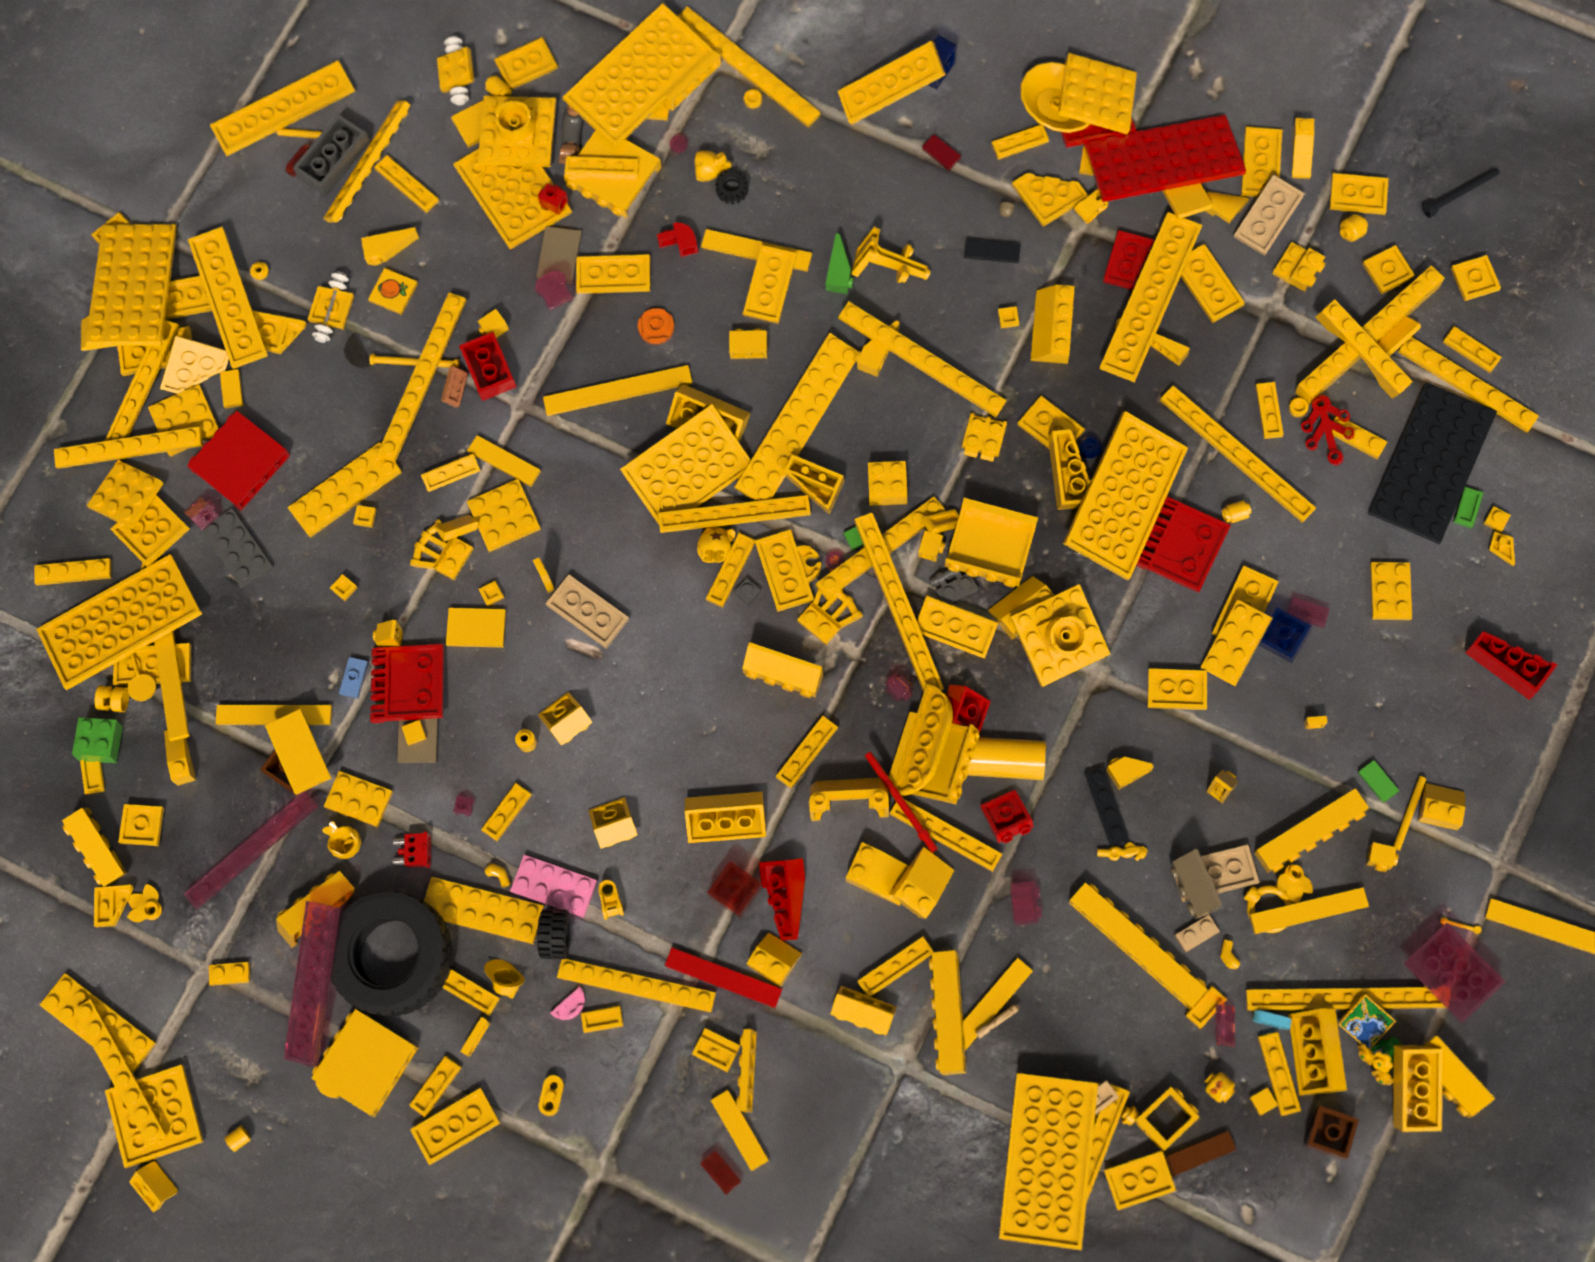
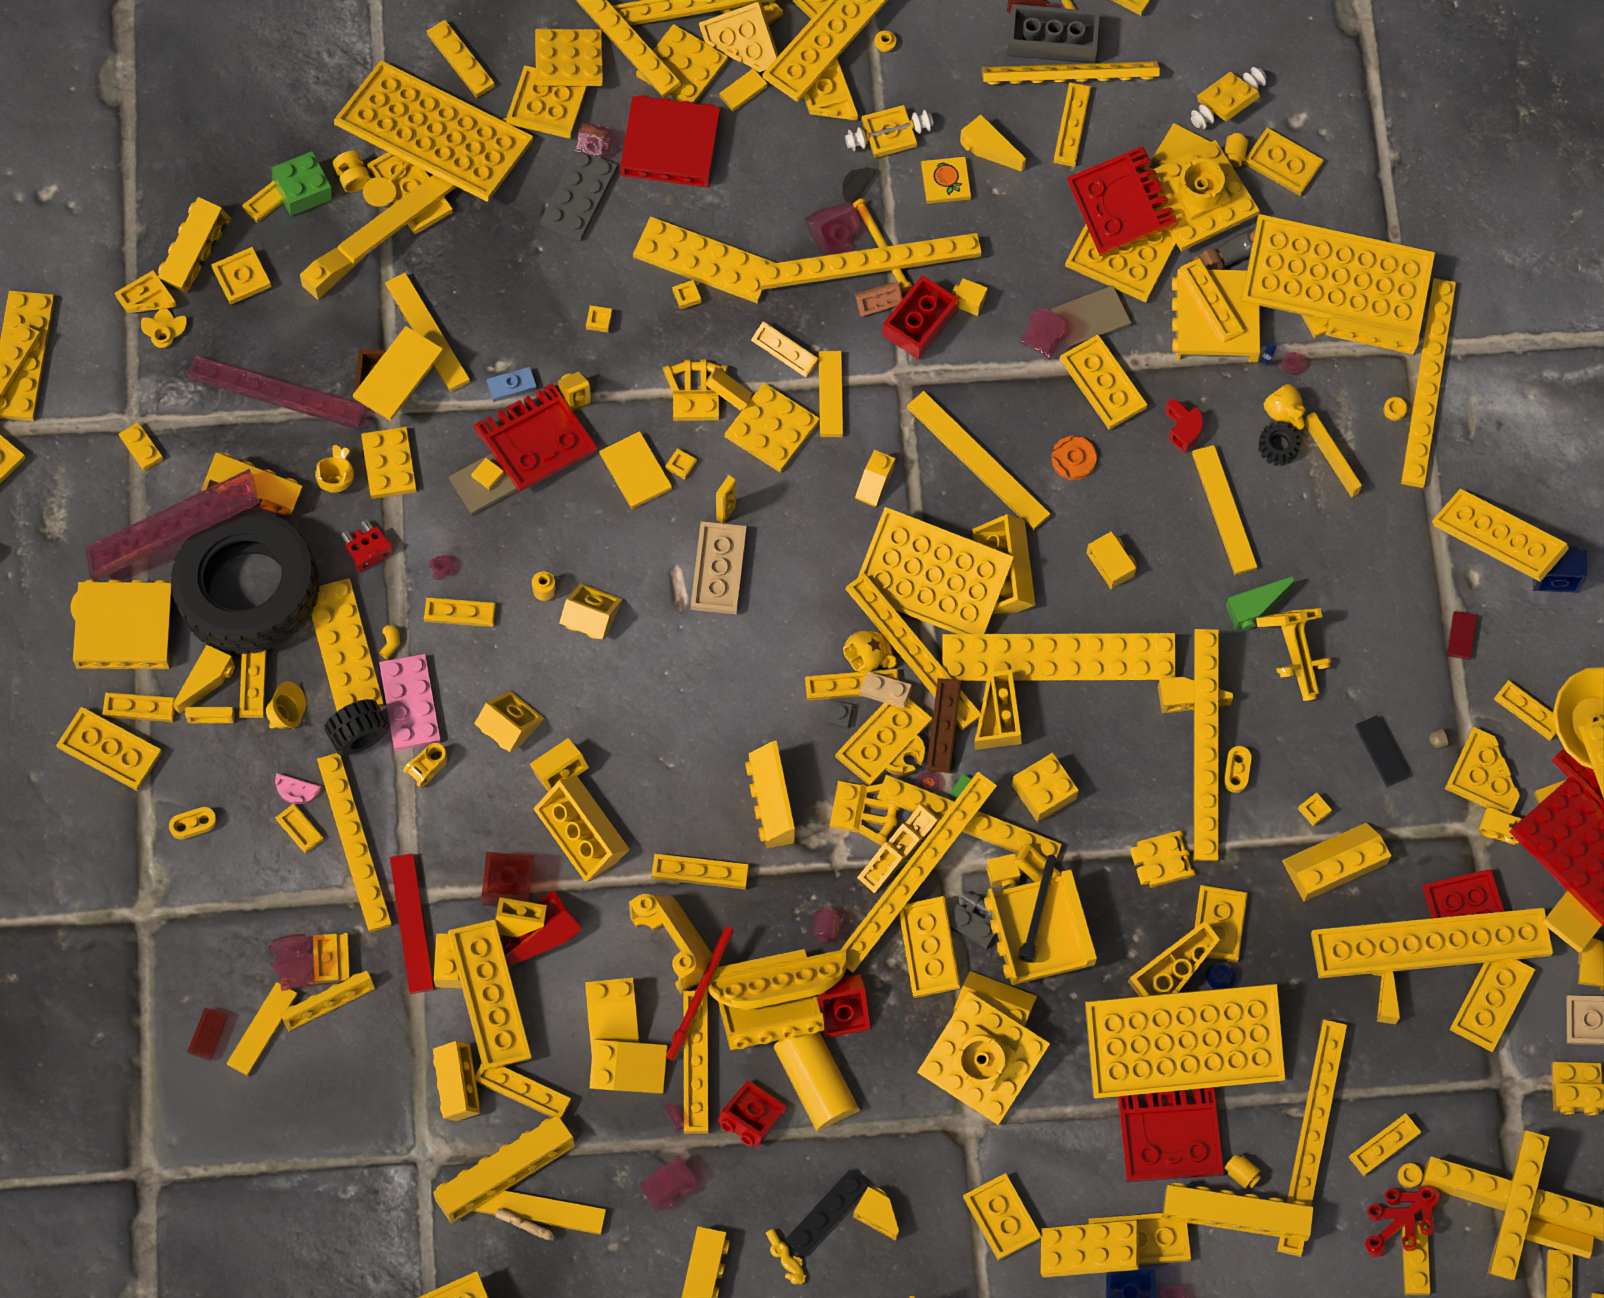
camera: 50 degrees right, 5 degrees down
red brick [538,183,568,215] -> none
yellow tile [743,244,797,324] -> none
none -> yellow slope [173,645,235,714]
none -> clear pink piece [269,934,315,991]
none -> yellow plate [448,920,531,1071]
none -> yellow slope [495,897,547,938]
none -> yellow brick [530,738,589,792]
none -> clear pink tile [664,1102,684,1132]
none -> clear pink slope [804,203,860,256]
none -> yellow slope [855,450,895,507]
none -> yellow slope [857,804,940,893]
none -> tan plate [860,672,912,708]
none -> reddish brown tile [926,678,962,774]
none -> black piece [1017,854,1056,963]
none -> red hinge [1066,146,1179,256]
none -> yellow brick [1162,1183,1313,1241]
none -> yellow plate [1224,746,1251,793]
none -> clear blue tile [1259,342,1277,365]
none -> yellow tile [1305,412,1362,498]

